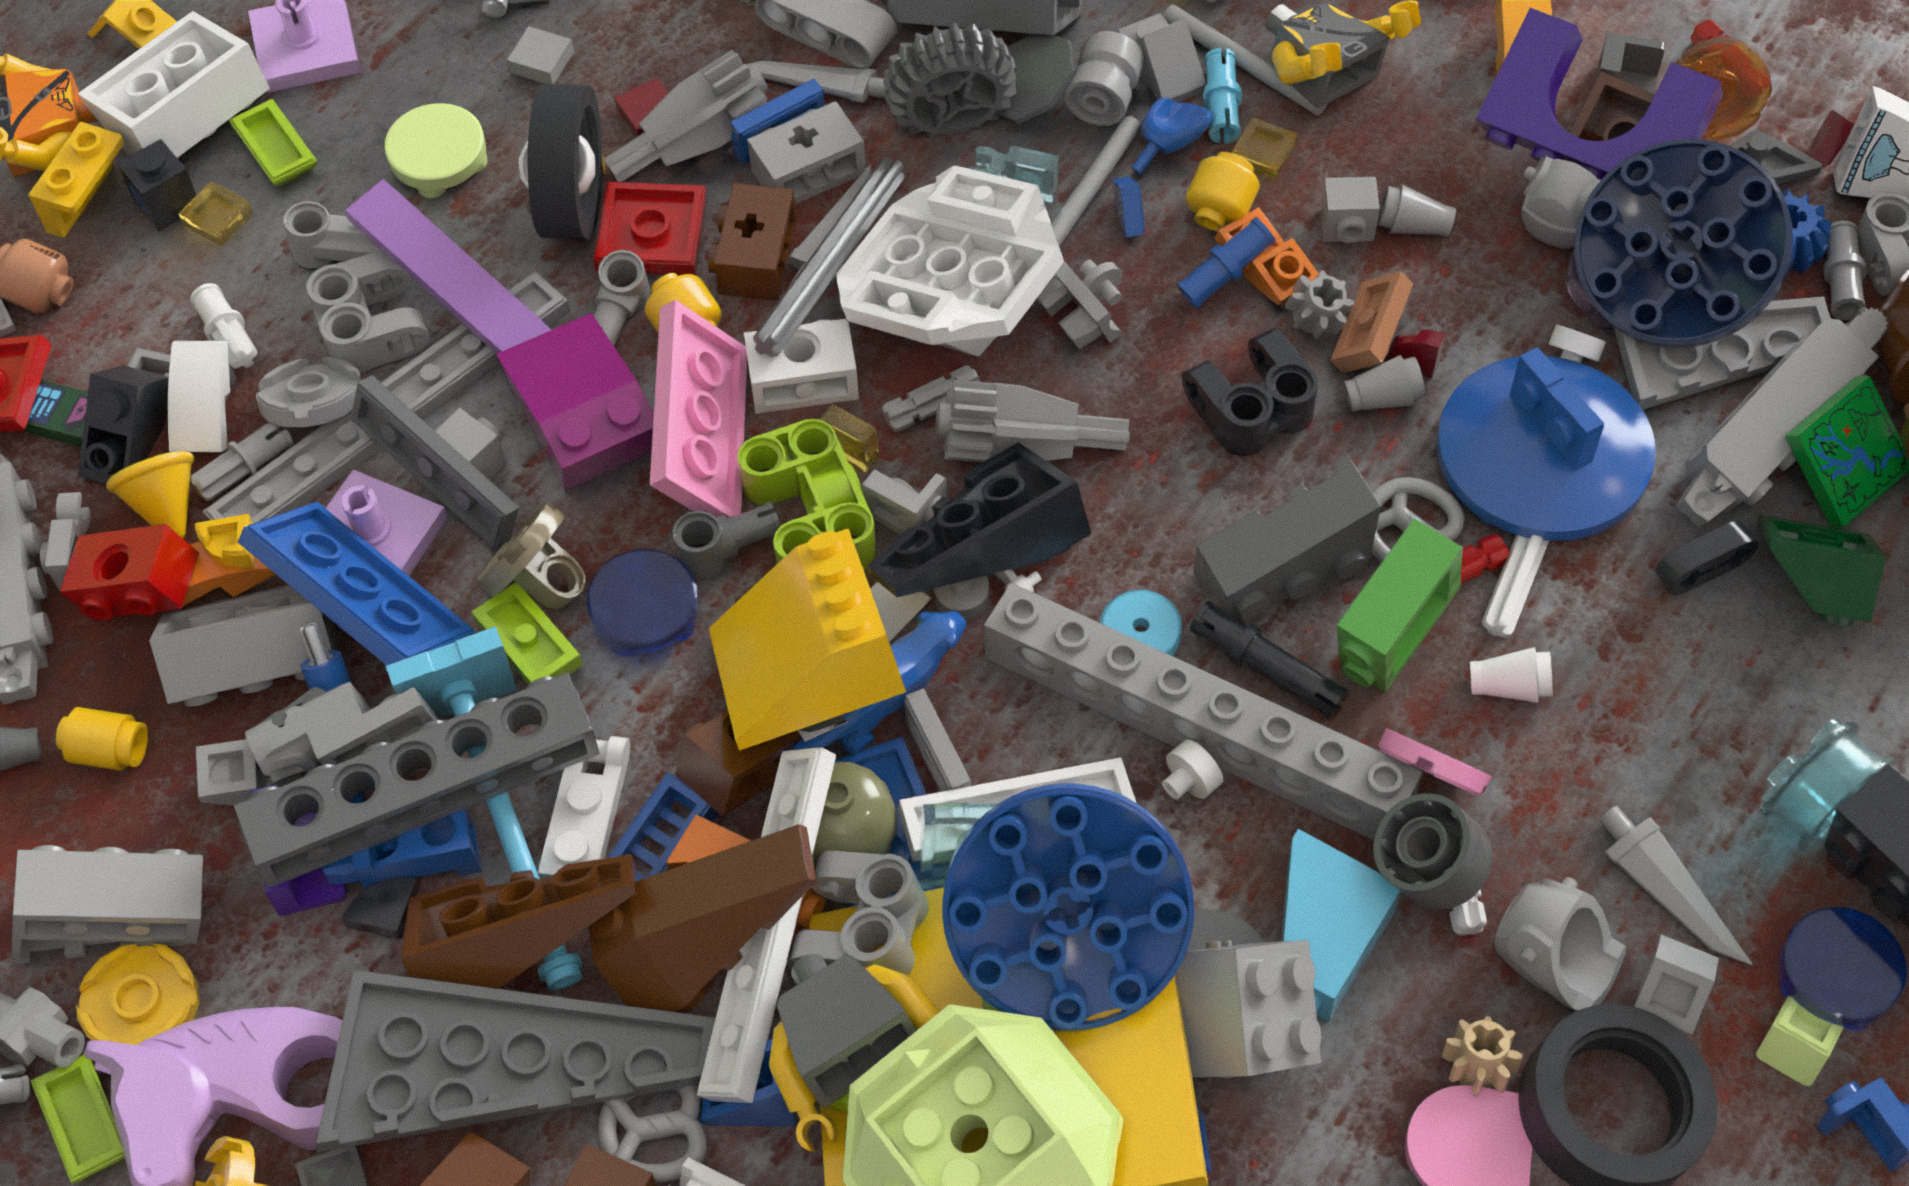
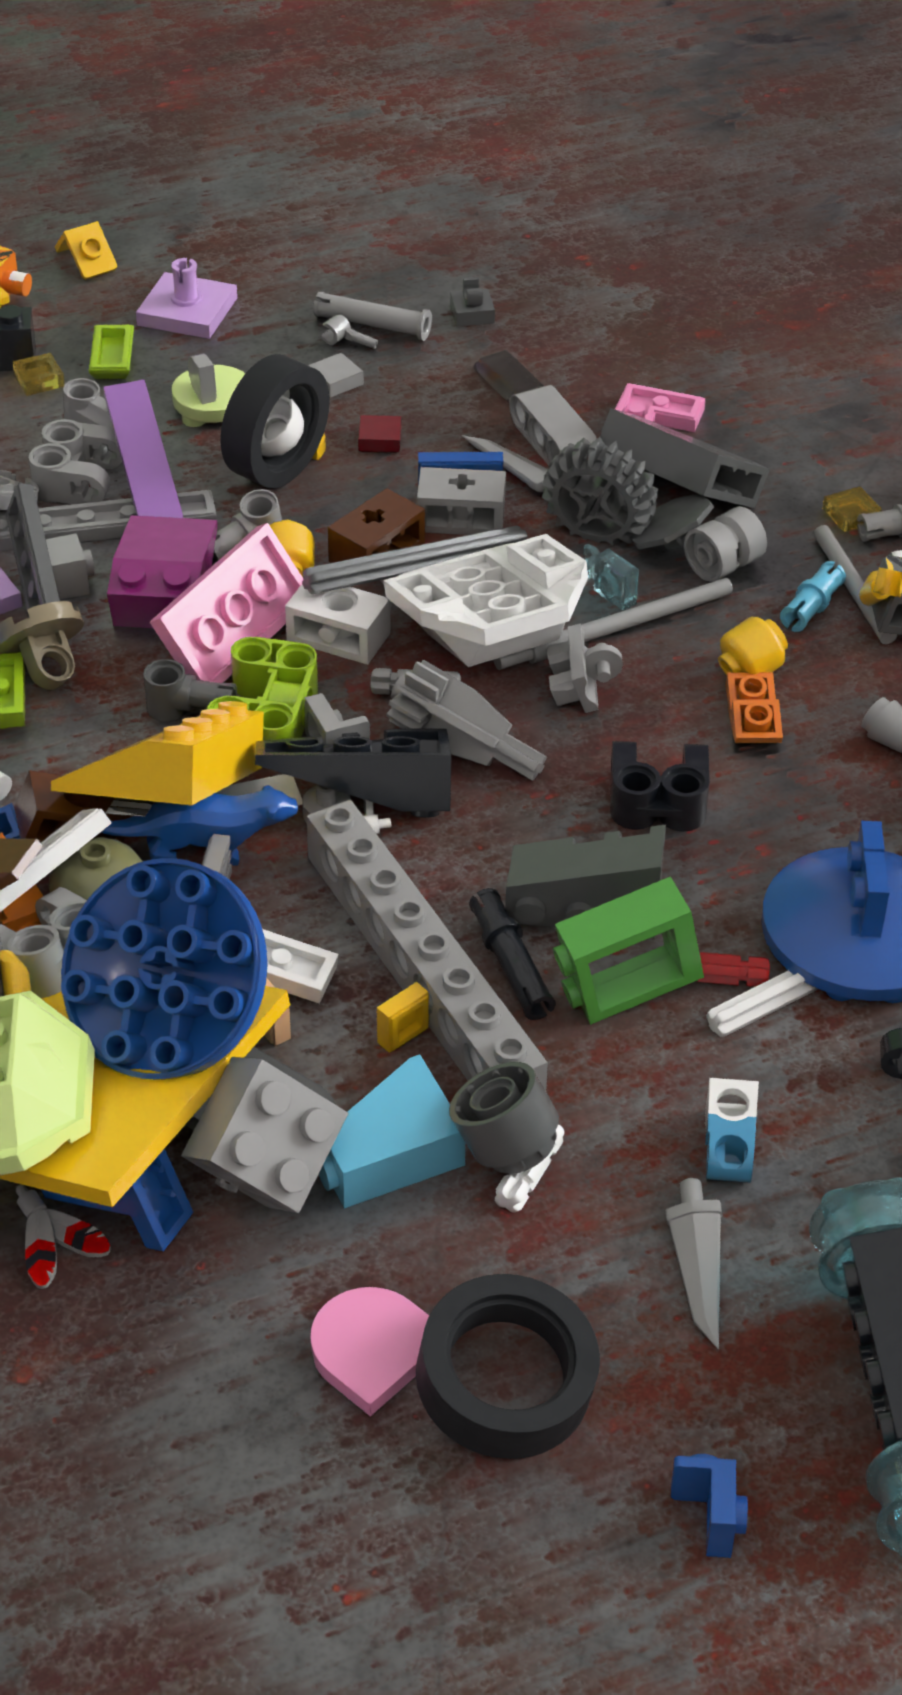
camera: 30 degrees right, 15 degrees down
white slope [78,11,270,158] -> none
clear blue tile [587,549,699,656] -> none
red tile [593,182,708,276] -> none
light grey piece [603,50,768,182] -> none
clear yellow tile [820,404,879,473] -> none
medium azure piece [1100,590,1182,656] -> none
blue tile [1112,177,1145,237] -> none
light grey slope [1118,13,1207,102] -> none
blue piece [1131,97,1212,175] -> none
white tile [1162,739,1223,799] -> none
blue pin [1176,217,1276,309] -> none
clear yellow tile [1232,117,1298,179] -> none
light grey gear [1285,270,1354,339] -> none
light grey plate [1320,177,1380,243] -> none
nougat plate [1330,271,1413,374] -> none
light grey cone [1343,355,1426,412] -> none
light grey piece [1371,477,1465,563] -> none
bright pink tile [1378,728,1492,795] -> none
dark red tile [1384,329,1446,378] -> none
tan gear [1442,1016,1523,1096] -> none
white cone [1470,647,1553,703] -> none
light grey helmet [1494,877,1626,1011] -> none
light grey brick [1634,935,1719,1035] -> none
yellowish green slope [1756,996,1844,1086] -> none
clear blue tile [1779,907,1907,1031] -> none
none -> light grey tile [188,354,217,404]
none -> yellow tile [377,982,429,1053]
none -> dark azure leg [705,1078,759,1183]

